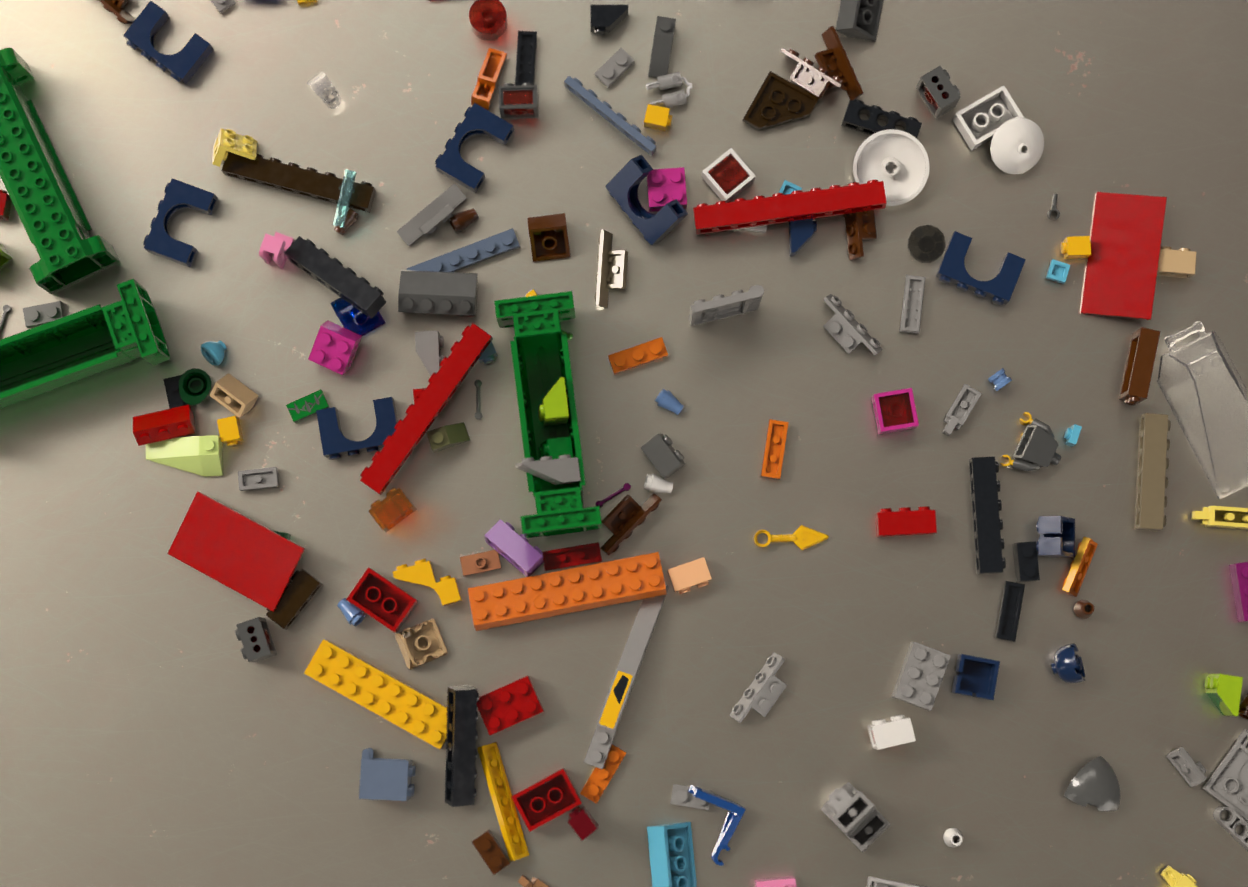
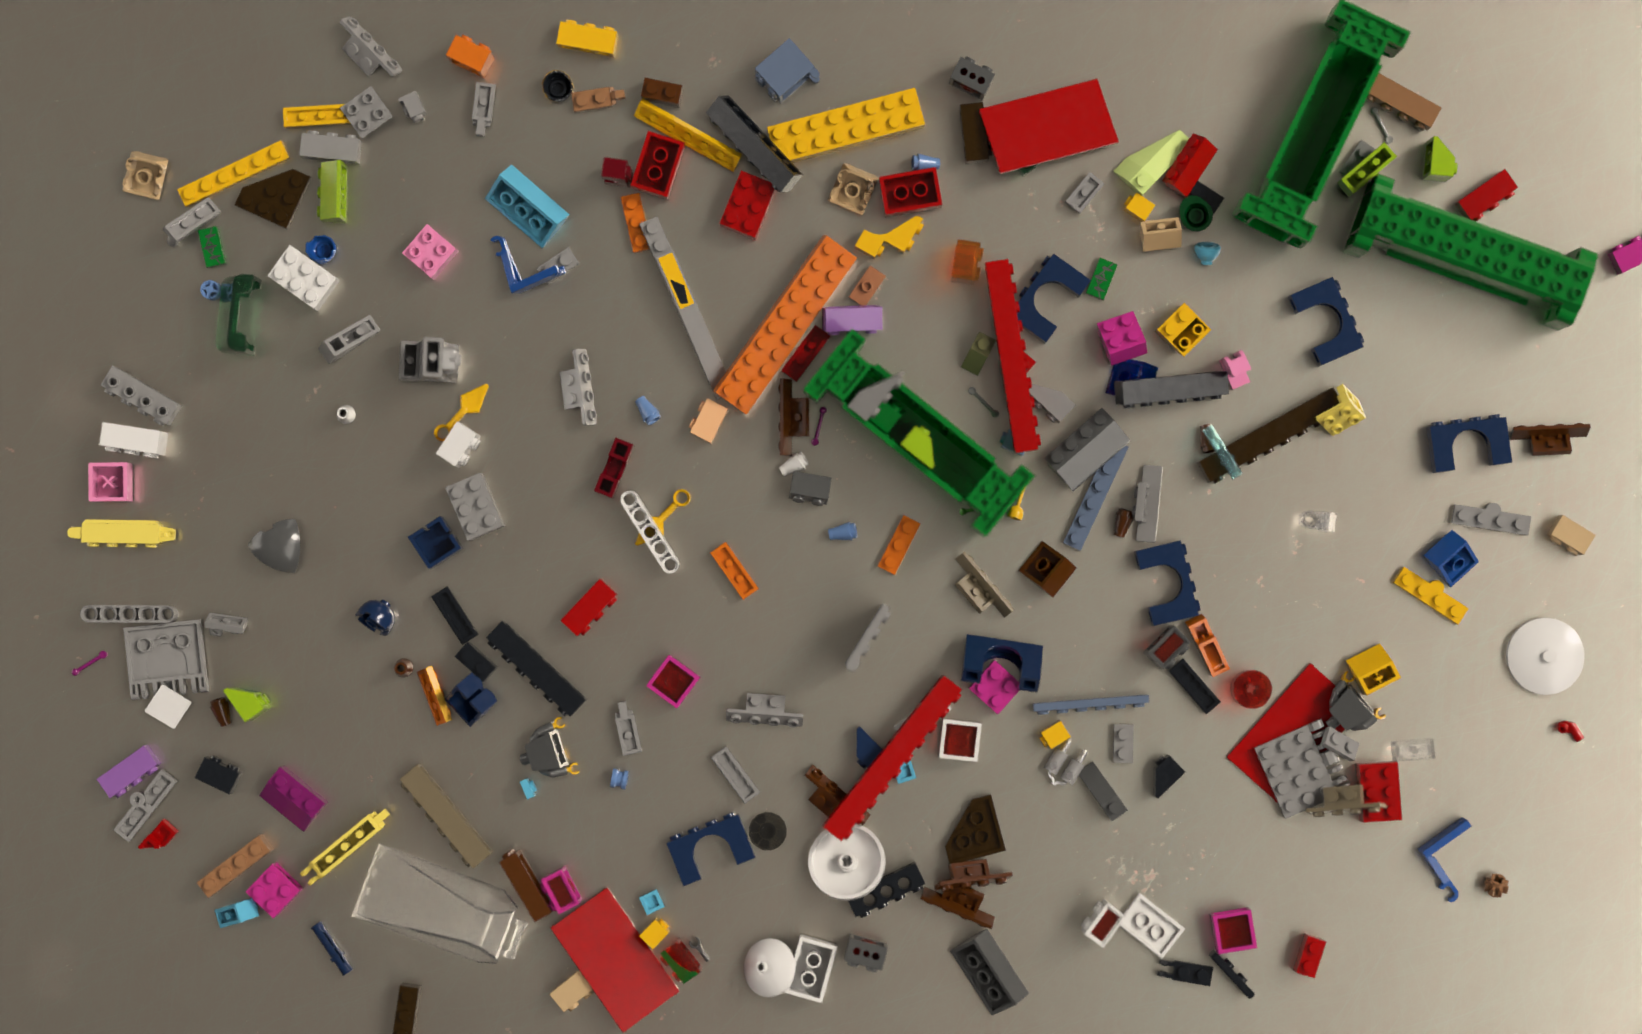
camera: 135 degrees right, 5 degrees up
none -> yellow piece [434,384,488,442]
none -> piece [540,866,582,914]
none -> dark red arch [594,437,635,499]
none -> white beam [620,490,680,574]
none -> medium blue cone [635,396,661,425]
none -> clear red slope [660,937,703,984]
none -> yellow slope [1155,302,1211,357]
none -> lime brick [1337,142,1397,197]

